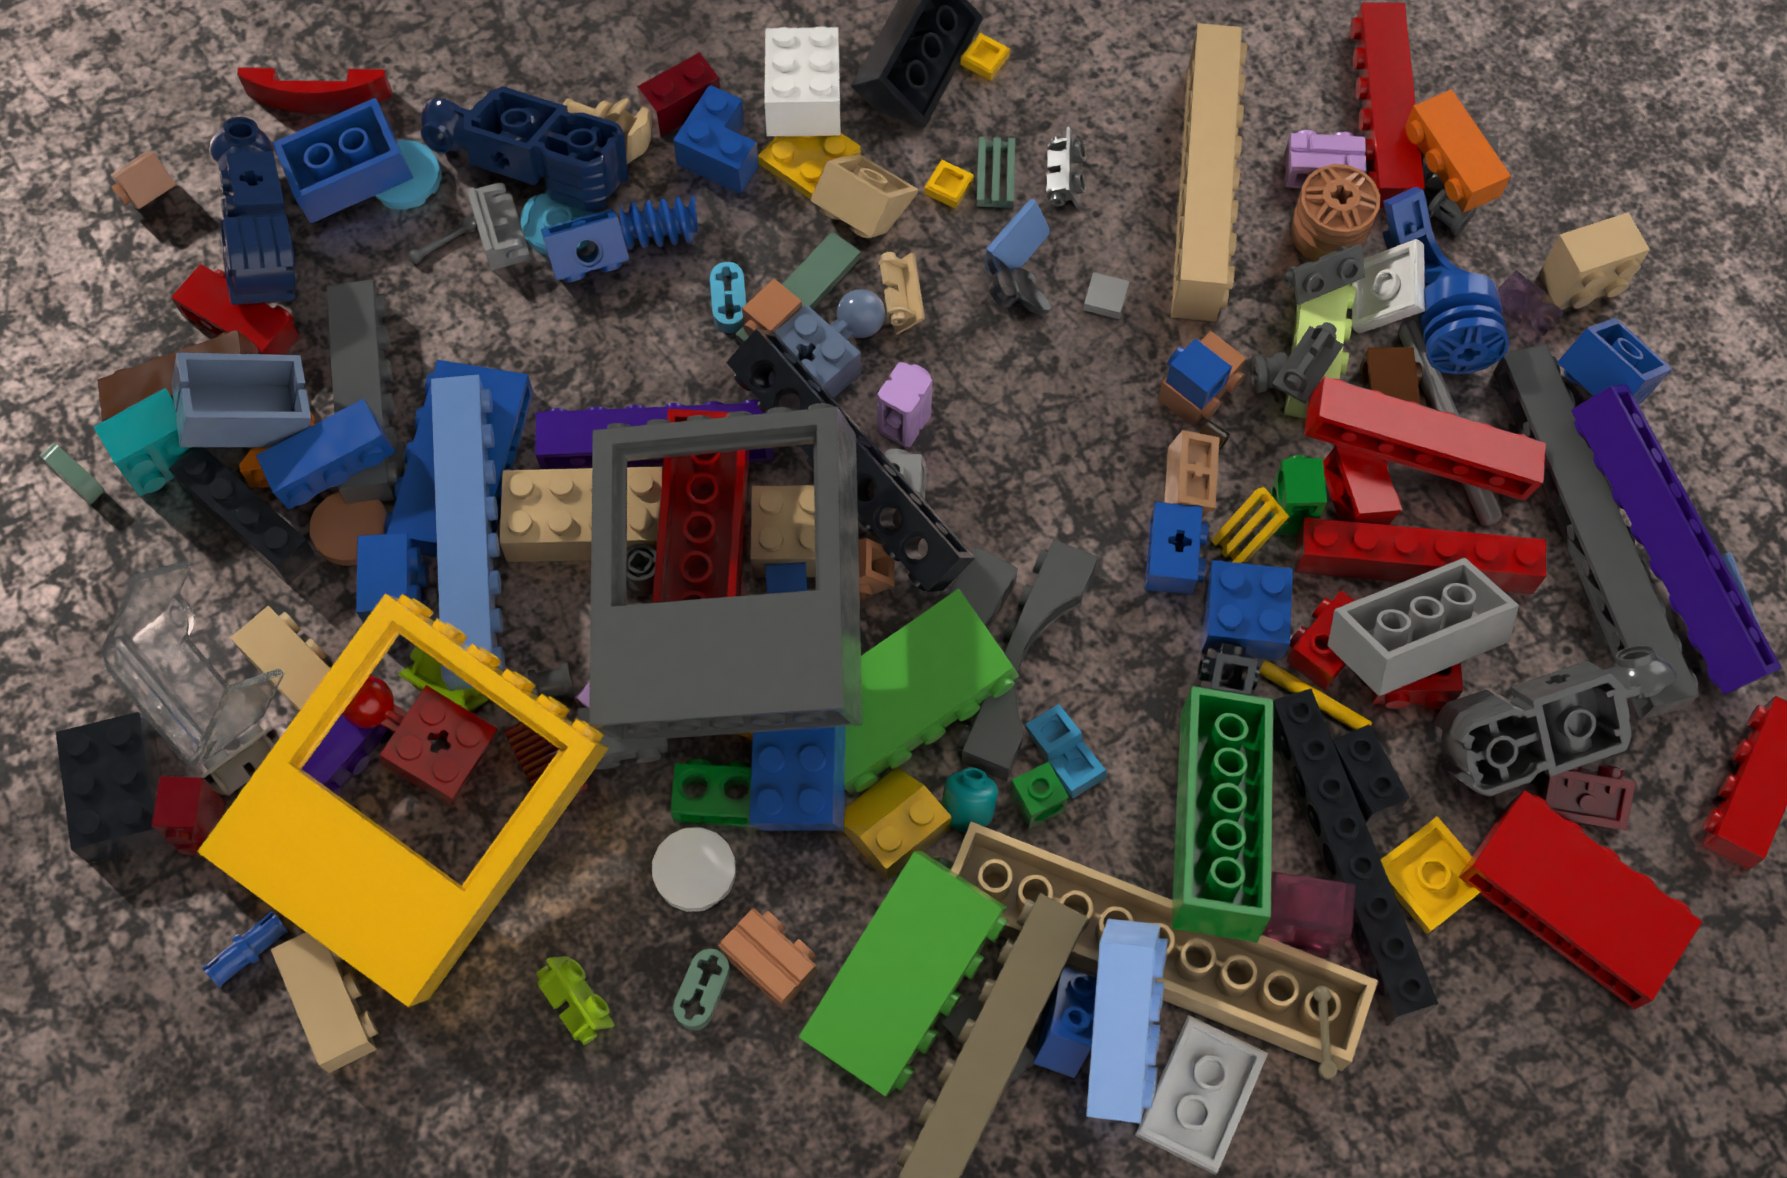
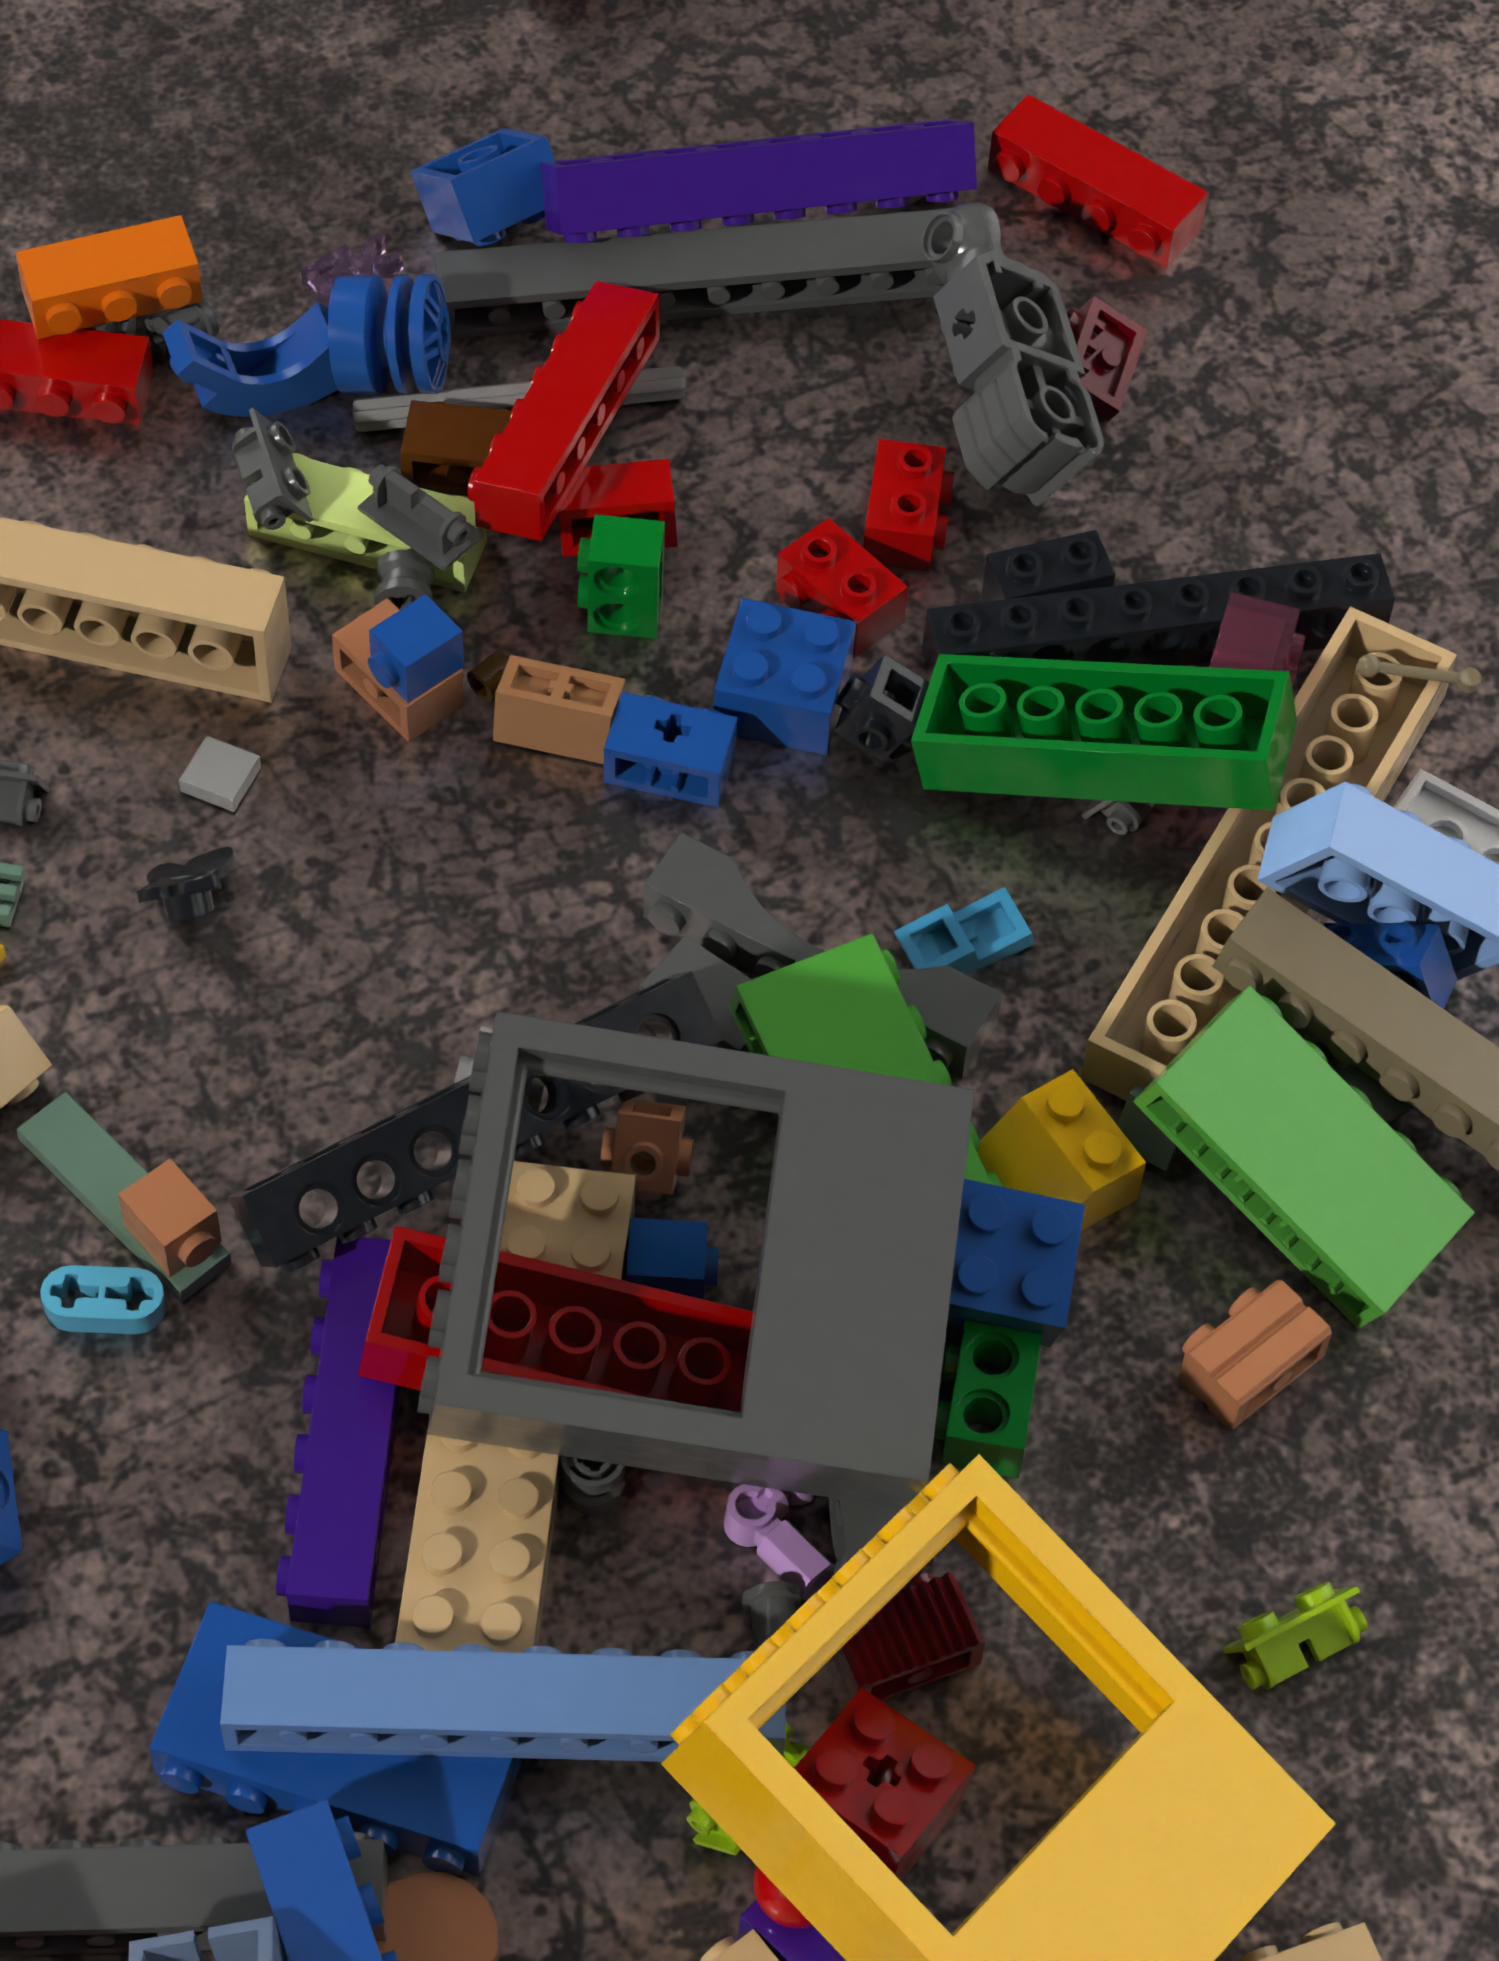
camera: 85 degrees left, 10 degrees down
blue brick [356,533,429,640] -> none
white tile [652,827,736,912] -> none
sand green beam [673,948,730,1031] -> none
sand blue brick [769,289,885,411] -> none
lavender brick [877,362,933,447] -> none
tan hinge [878,252,925,335] -> none
teal head [941,768,998,833] -> none
medium blue slope [985,199,1050,273] -> none
green brick [1009,762,1069,830] -> none
yellow tile [1211,487,1290,564] -> none
yellow bar [1259,660,1373,730] -> none
lavender brick [1285,130,1366,188] -> none
nougat wheel [1290,164,1380,262] -> none
red brick [1295,518,1547,594] -> none
light grey brick [1328,558,1519,696] -> none
white tile [1352,239,1425,334] -> none
yellow plate [1381,816,1480,935] -> none
red brick [1458,790,1703,1010] -> none
tan brick [1538,212,1650,311] -> none

